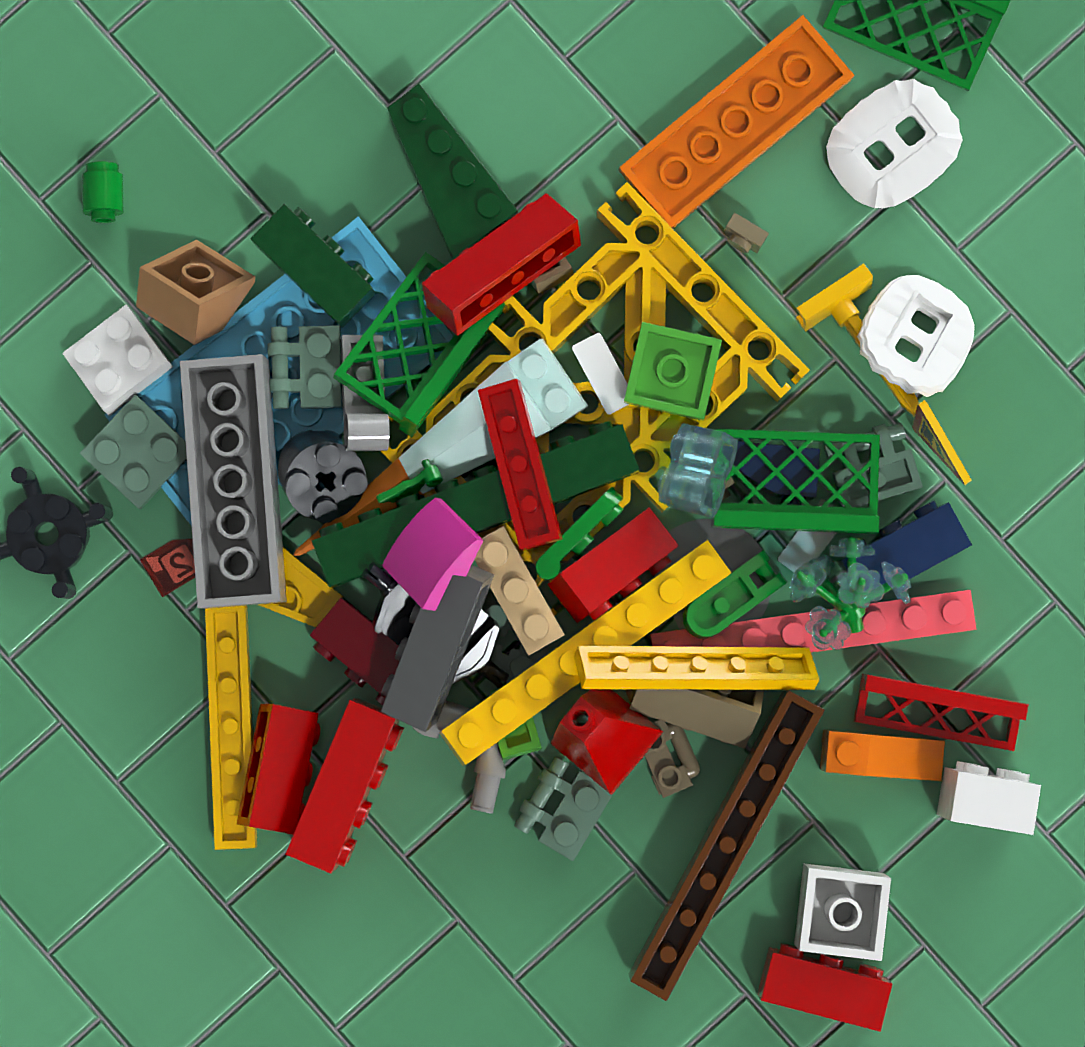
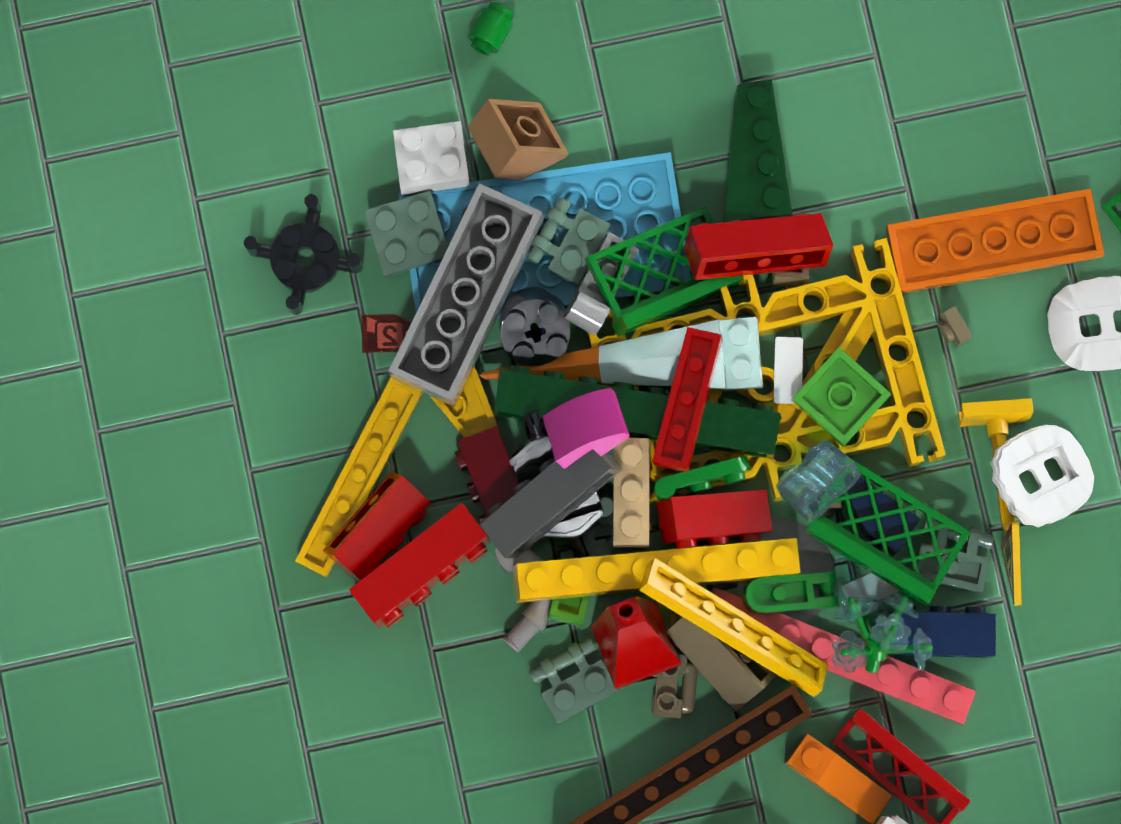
camera: 30 degrees right, 5 degrees down
dark green brick [250,204,376,328] -> none
green piece [376,459,443,503] -> none

